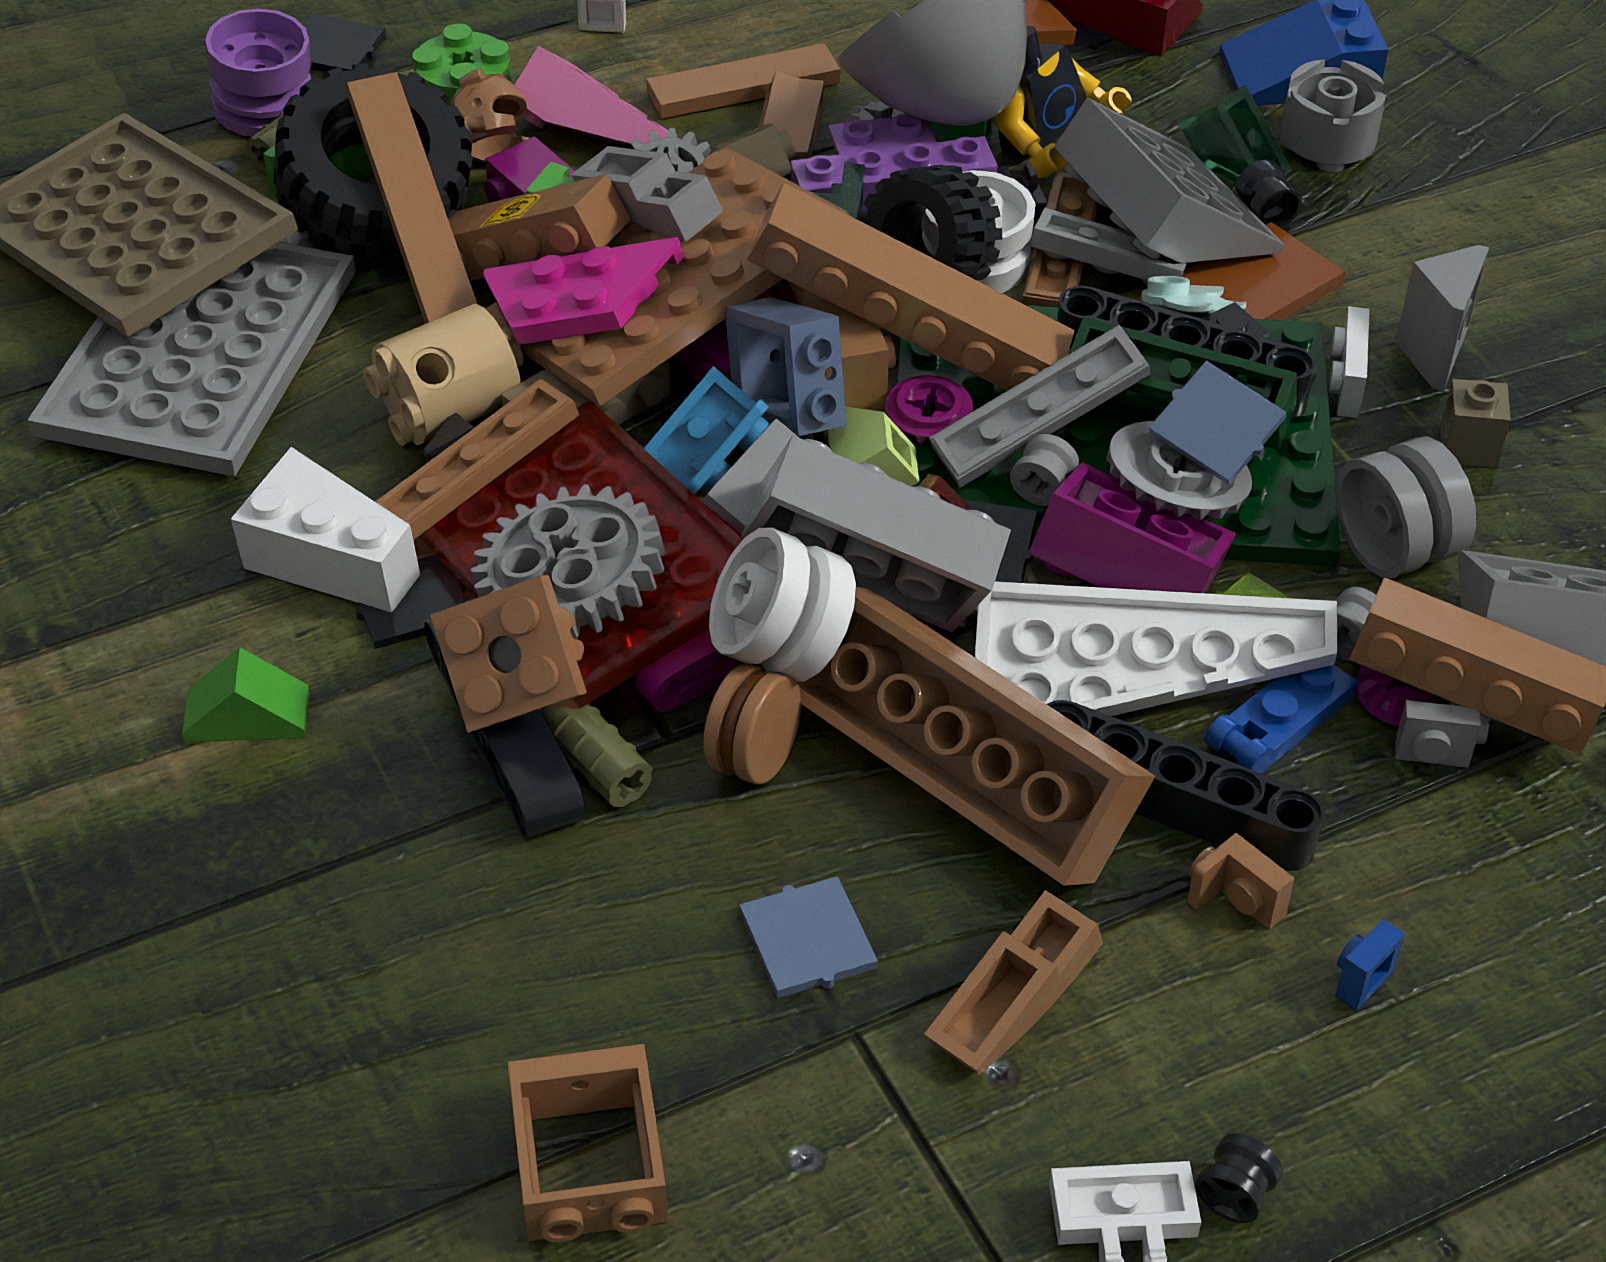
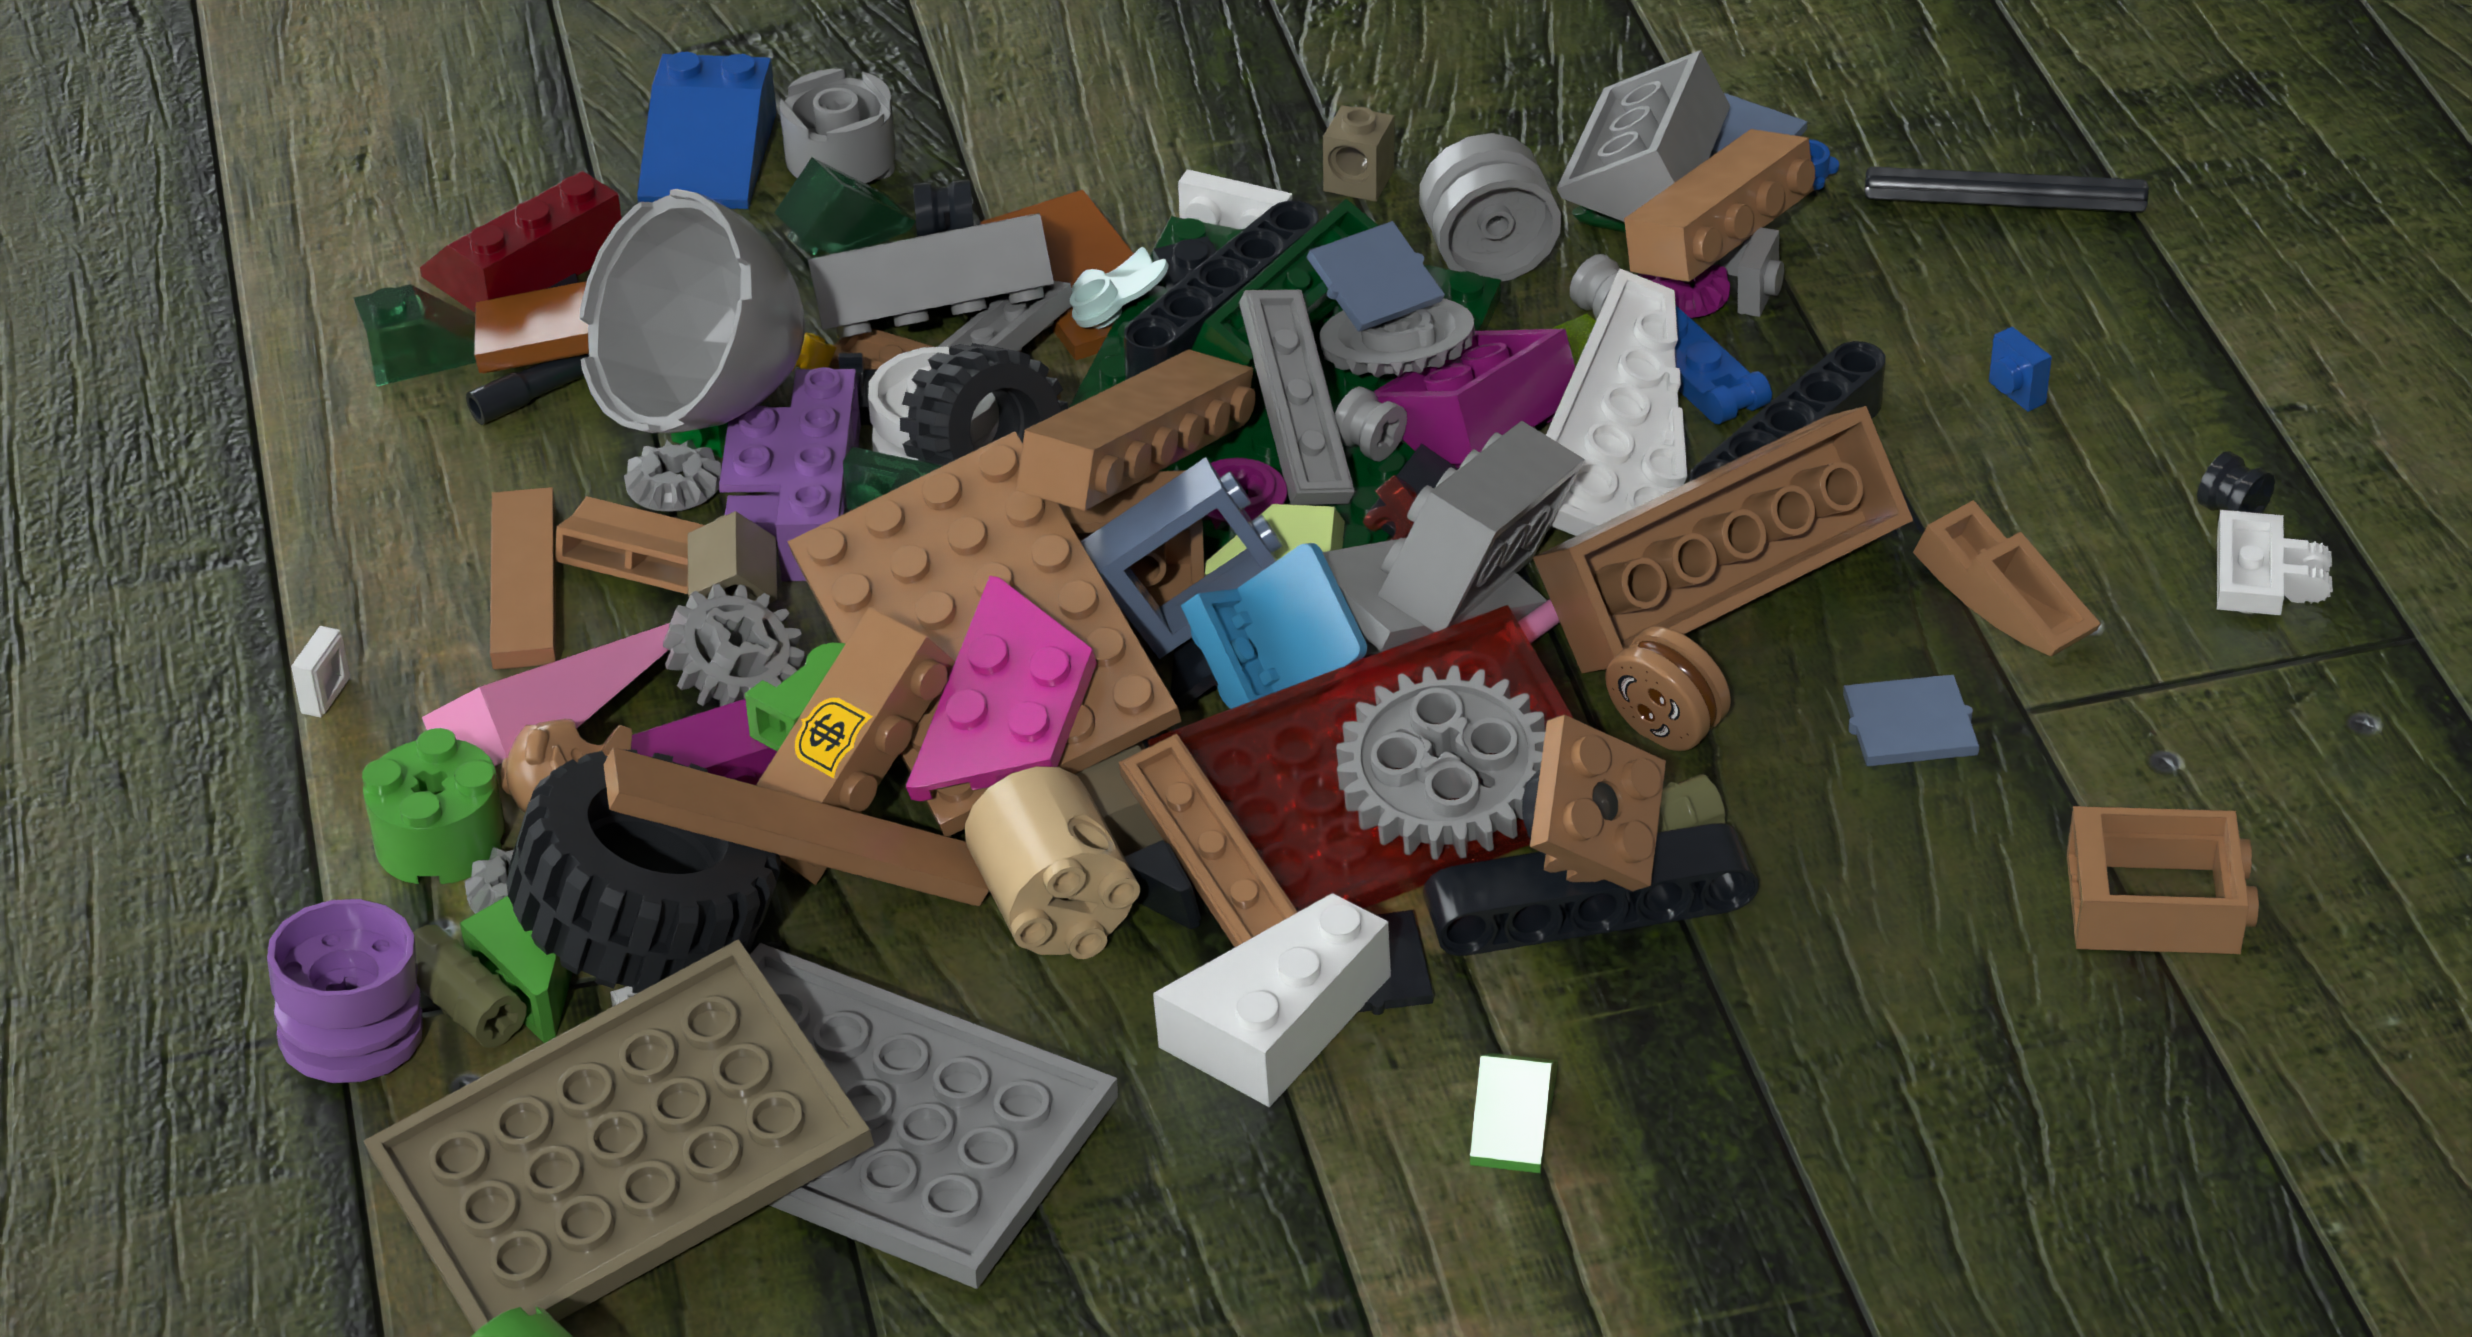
camera: 75 degrees left, 5 degrees down
black piece [302,13,386,72] -> none
light grey slope [571,146,724,242] -> none
white wheel [709,527,856,681] -> none
medium nougat bracket [1187,833,1294,930] -> none
light grey slope [1395,245,1489,392] -> none

